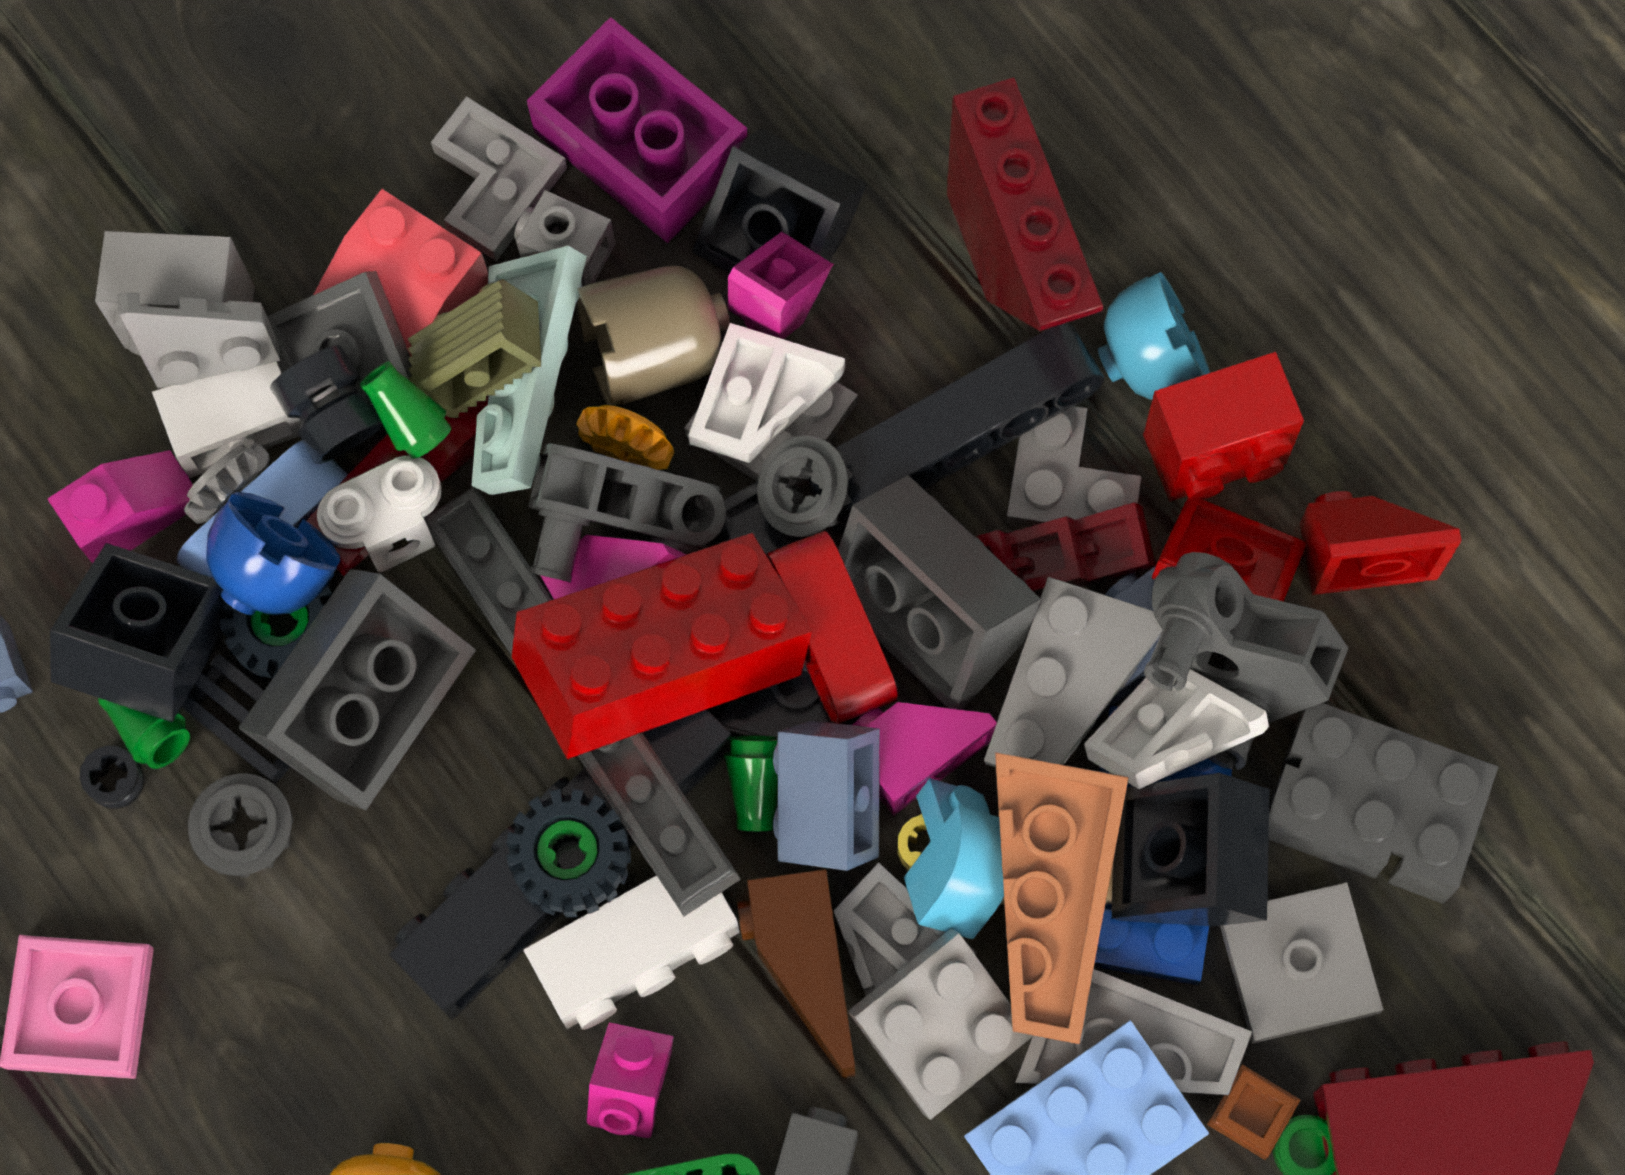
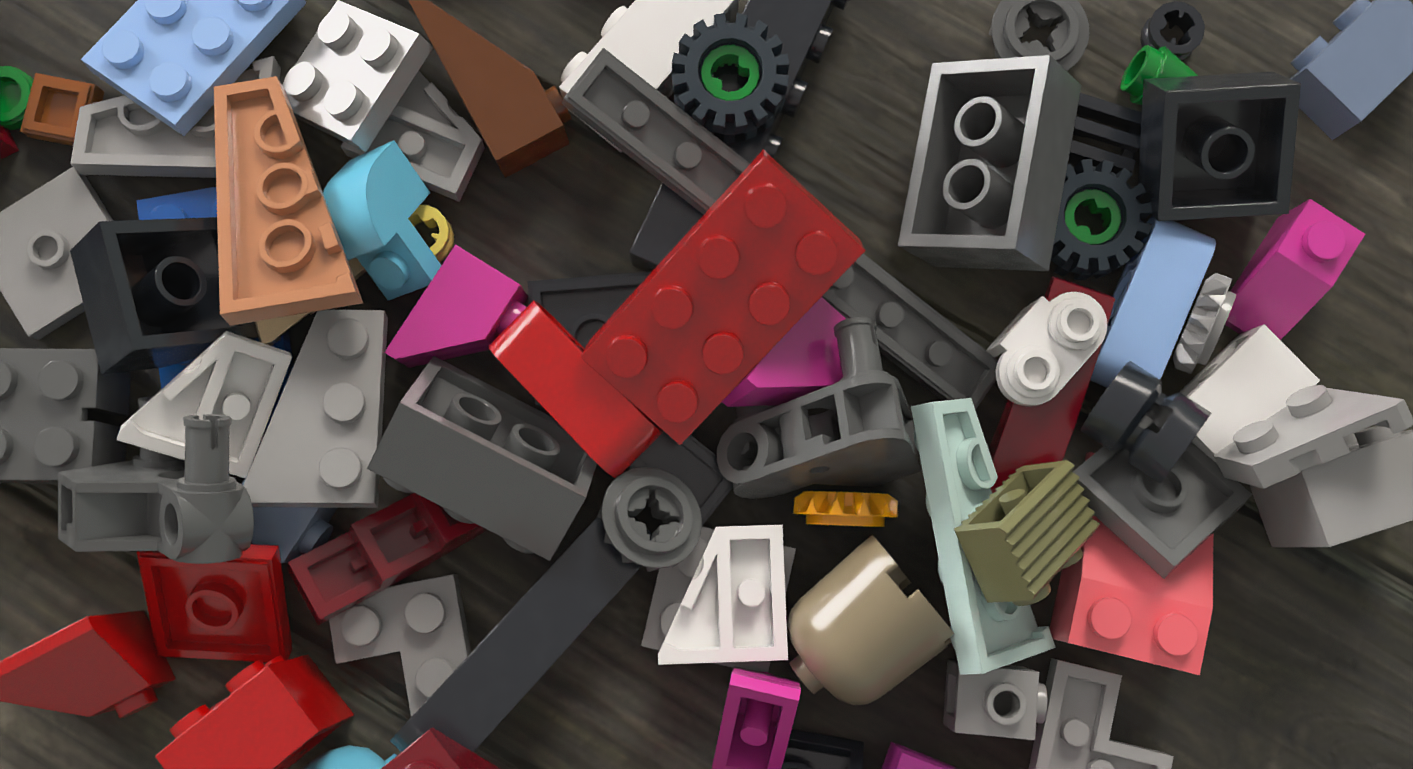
camera: 155 degrees right, 10 degrees up
blue cylinder [206,492,340,615] -> none
green cone [360,361,451,459] -> none
green cone [724,735,778,831] -> none
sand blue brick [773,721,880,871] -> none

